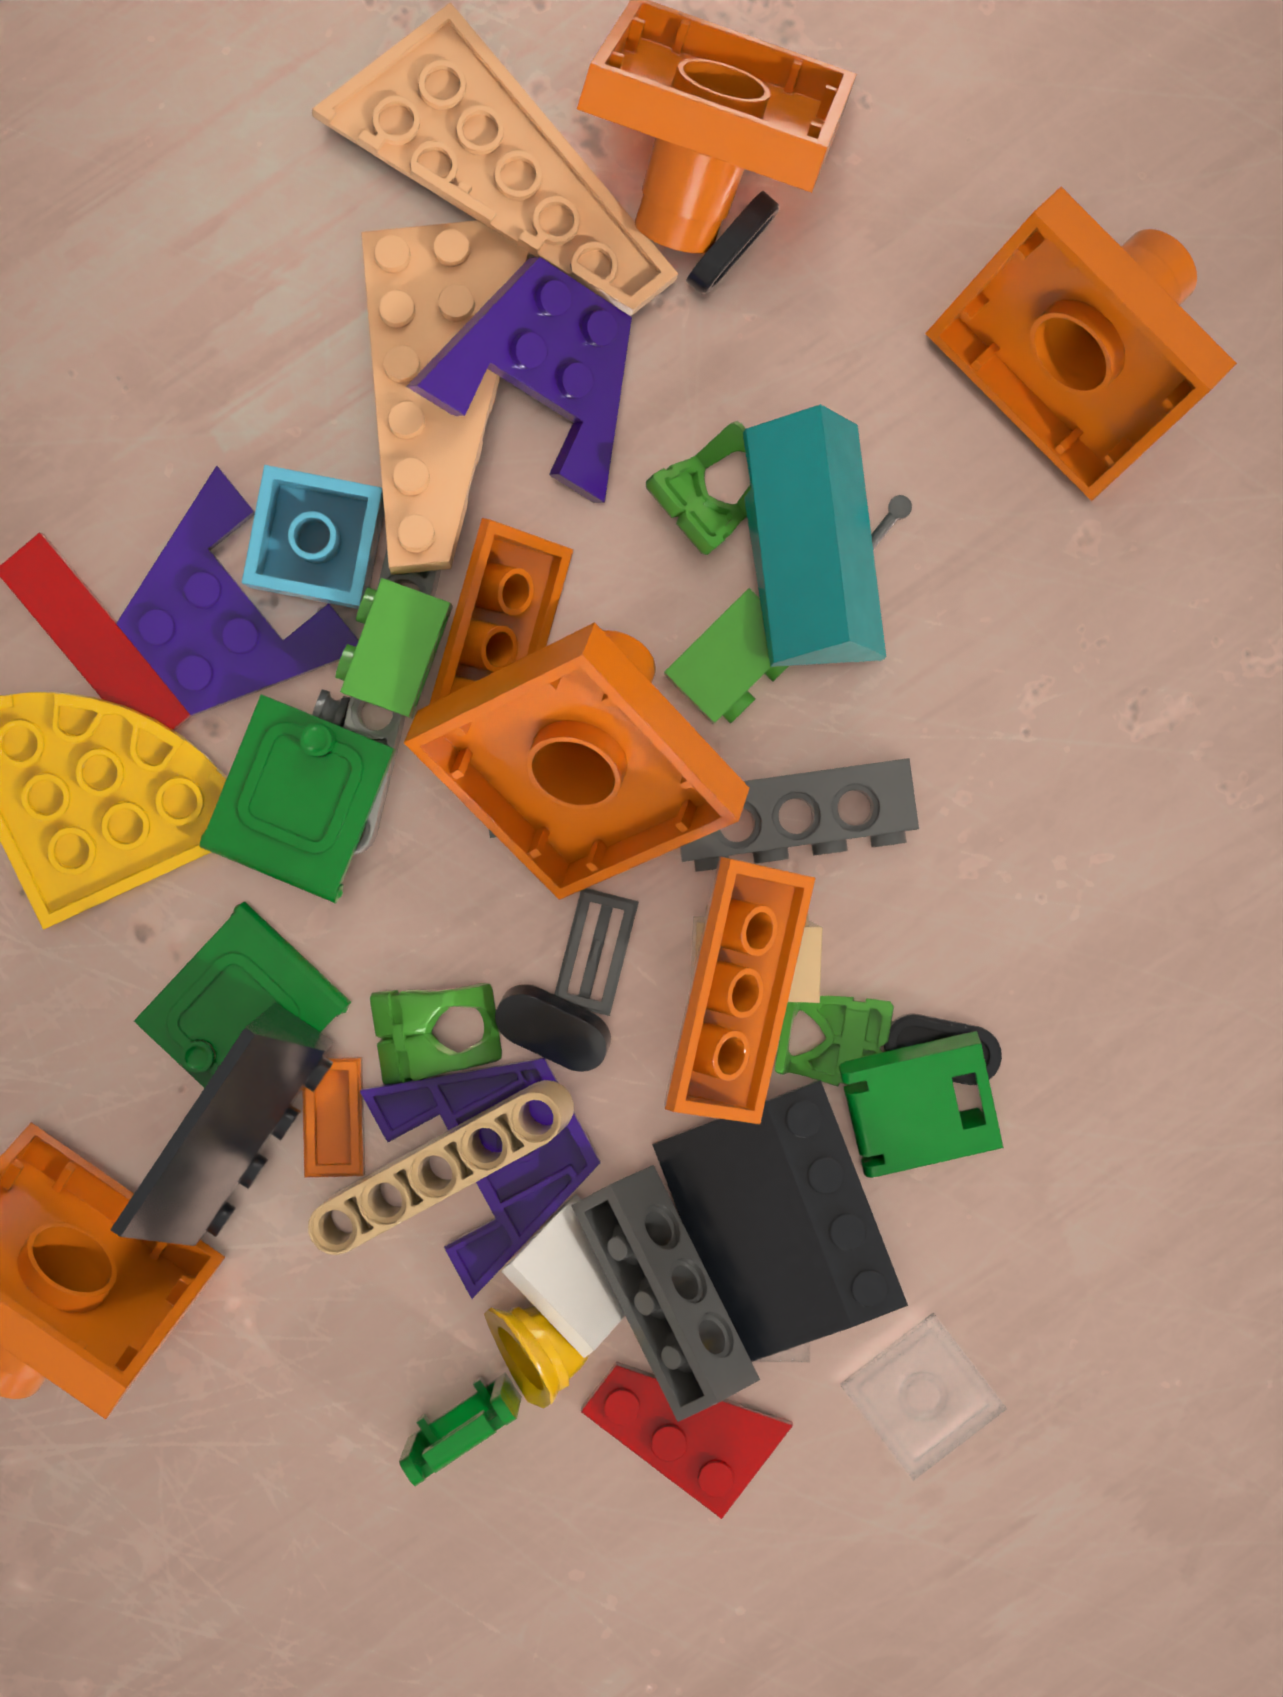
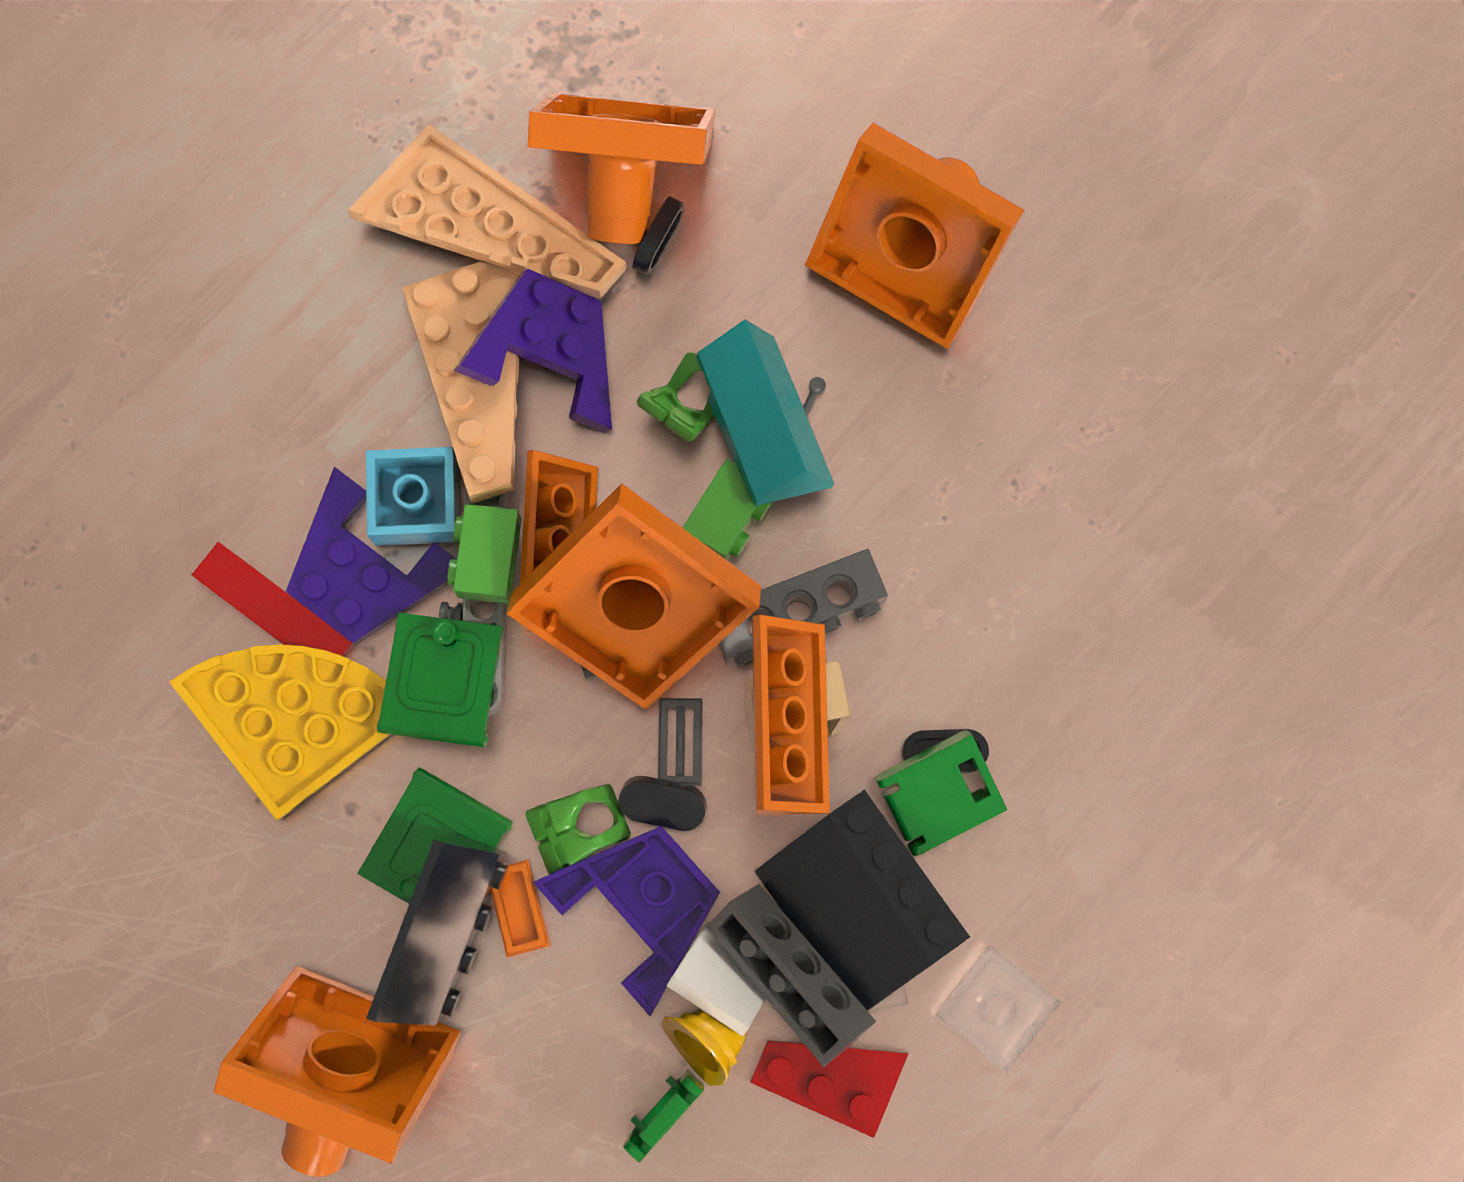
camera: 15 degrees left, 10 degrees down
tan beam [308,1080,574,1255] -> none
bright green piece [775,996,894,1087] -> none

